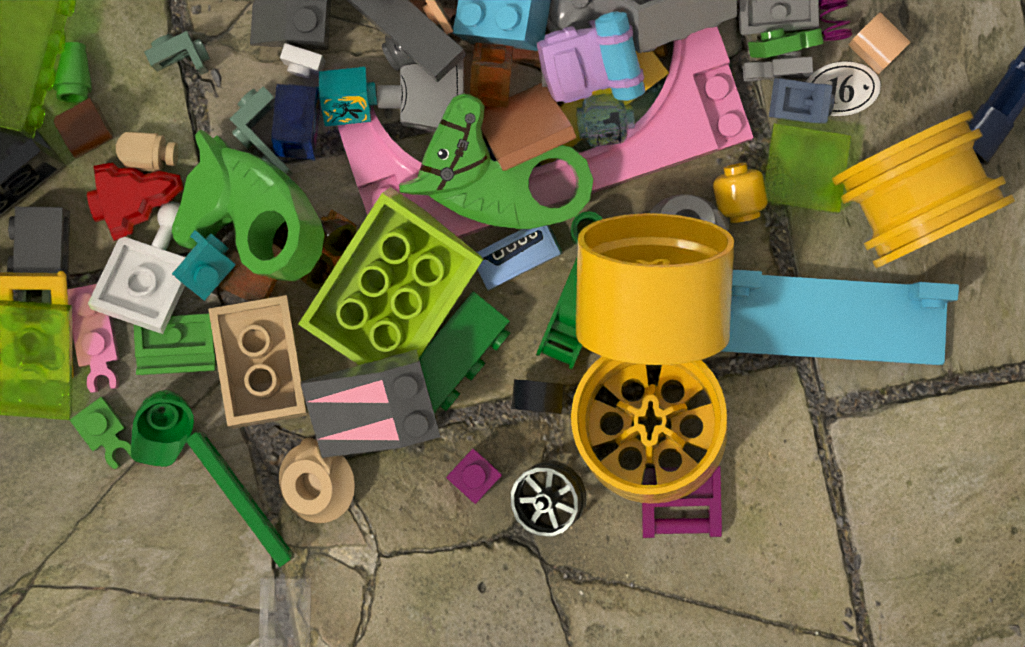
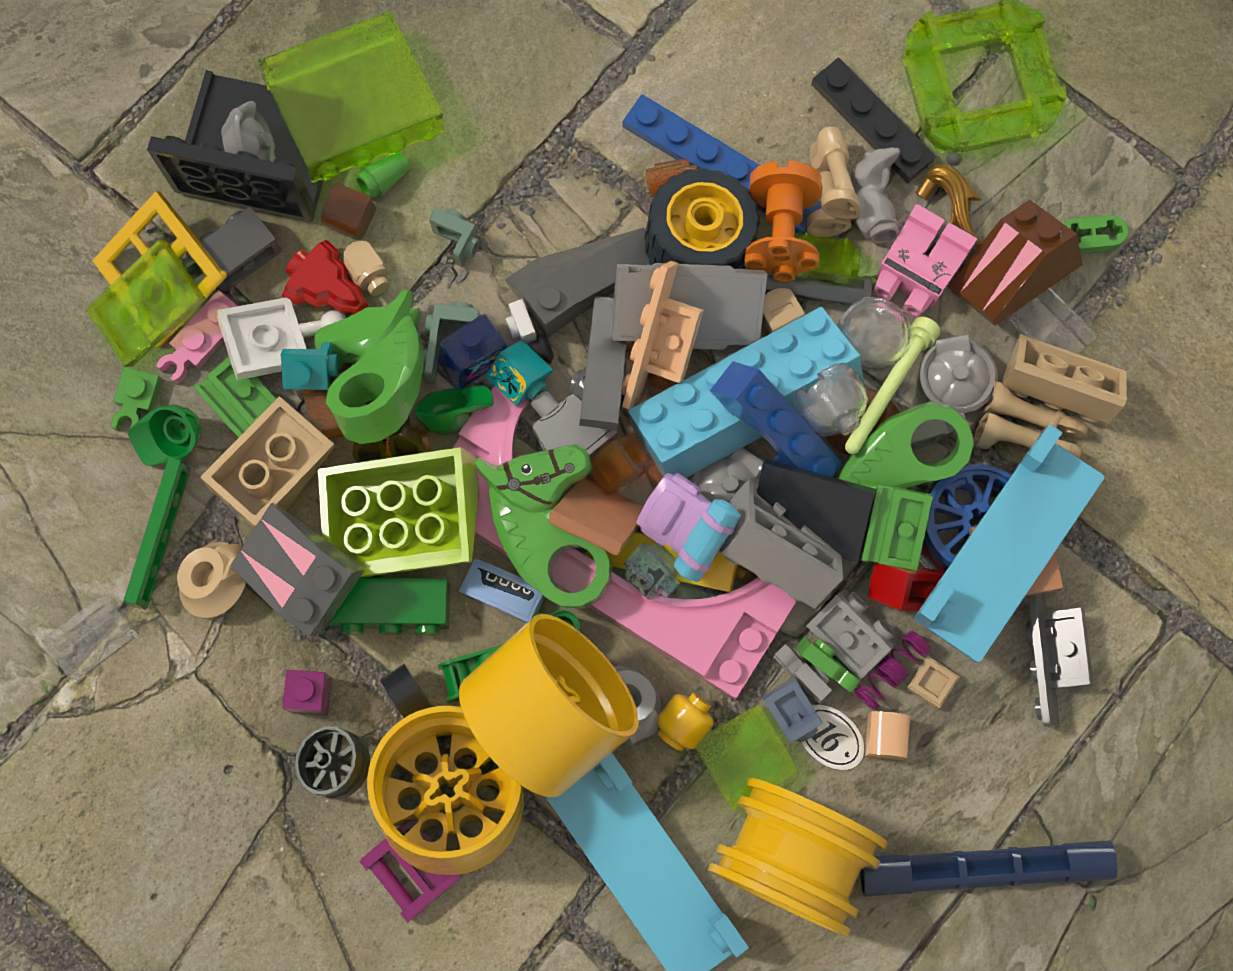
camera: 50 degrees right, 10 degrees down
none -> green cap [414,385,494,435]
none -> black piece [527,333,554,364]

